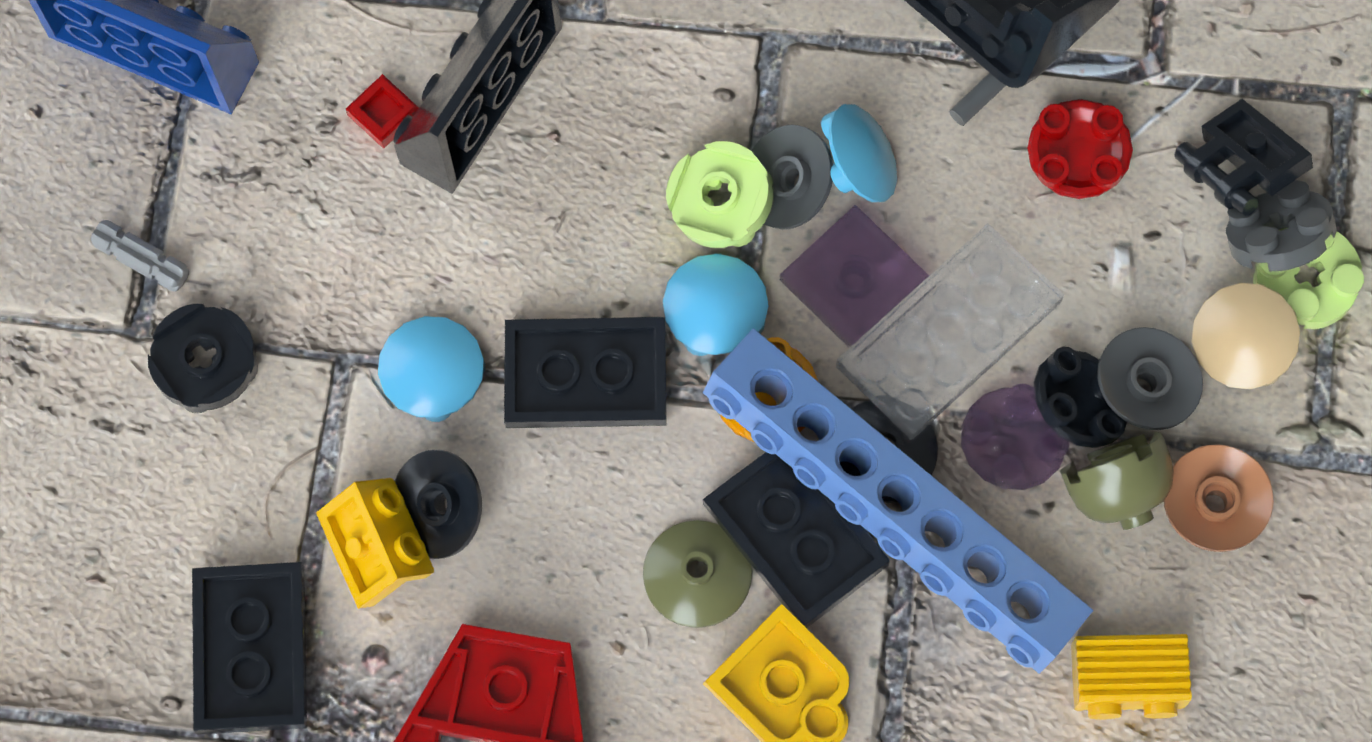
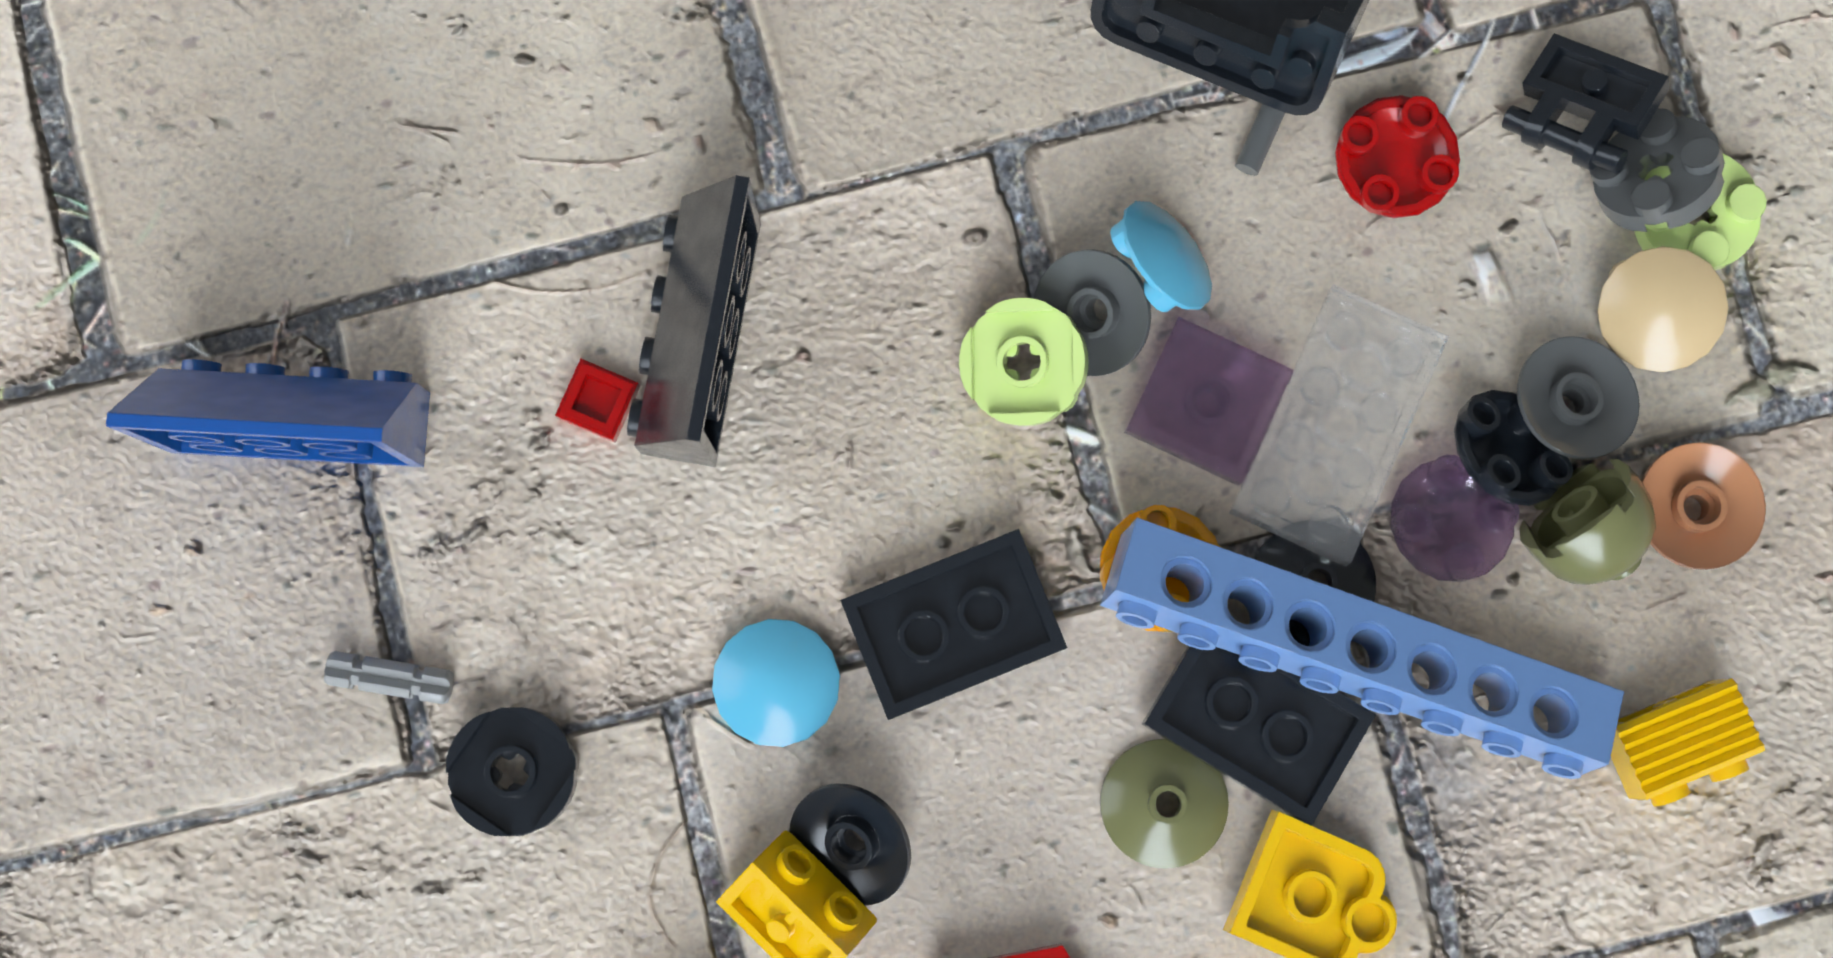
camera: 30 degrees left, 10 degrees up
medium azure dish [663,254,769,356] -> none

